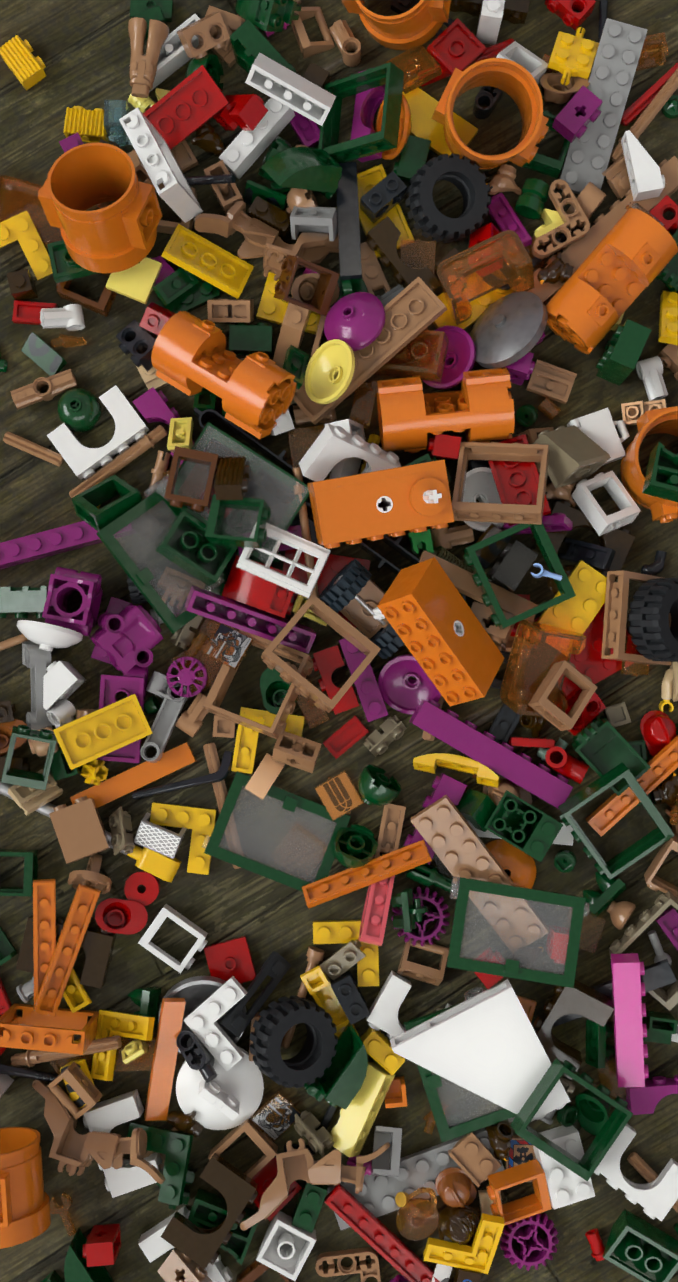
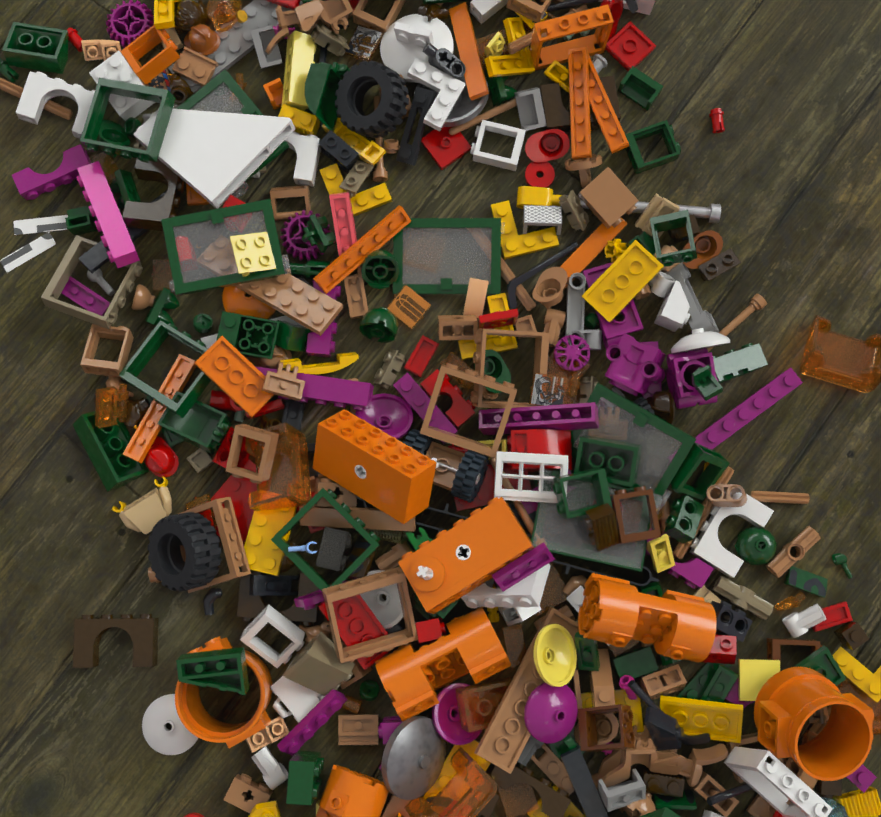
camera: 165 degrees right, 5 degrees down
none -> light nougat slope [81,40,121,61]
none -> orange tile [194,336,275,418]
none -> light yellow hinge [230,232,276,277]
none -> medium nougat hinge [262,362,305,401]
none -> magenta plate [277,689,347,755]
none -> medium nougat plate [382,139,400,153]
none -> medium nougat piece [449,98,517,135]
none -> red plate [478,309,519,329]
none -> magenta plate [492,542,555,592]
none -> light grey panel [514,87,547,131]
none -> medium nougat piece [532,267,568,309]
none -> medium nougat arm [562,575,587,596]
none -> dark pink pin [619,675,637,700]
none -> black piece [628,680,710,745]
none -> black slope [644,707,685,751]
none -> dark brown piece [647,388,675,424]
none -> dark green brick [664,495,704,544]
none -> dark green bracket [692,365,723,401]
none -> medium nougat beam [706,484,747,507]
none -> dark tan piece [713,576,774,620]

